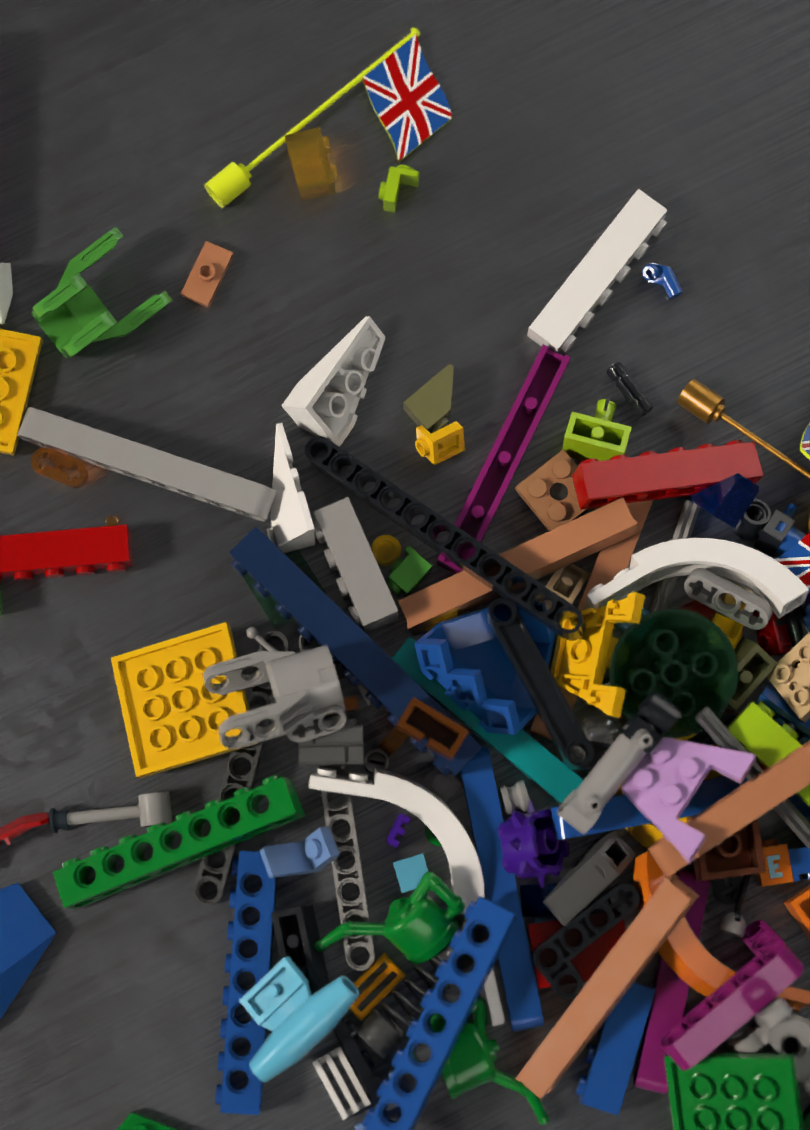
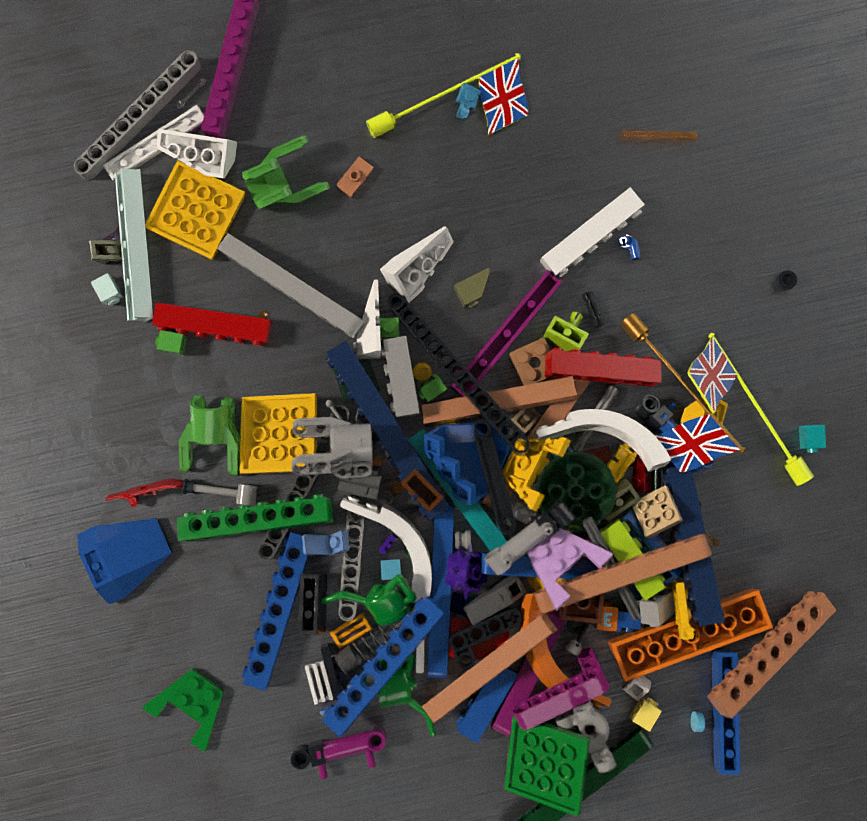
camera: 10 degrees right, 5 degrees up
clear orange beam [31,447,88,489] -> none
medium azure plate [239,957,359,1082] -> none
clear yellow brick [285,127,339,201] -> none
lime bracket [378,165,419,212] -> none
yellow bracket [415,421,465,465] -> none
light grey beam [684,568,772,630] -> none
clear blue slope [691,473,759,529] -> none
none -> bright green piece [179,395,241,476]
none -> bright green brick [379,318,400,341]
none -> dark azure plate [456,83,481,119]
none -> clear orange bar [621,130,697,140]

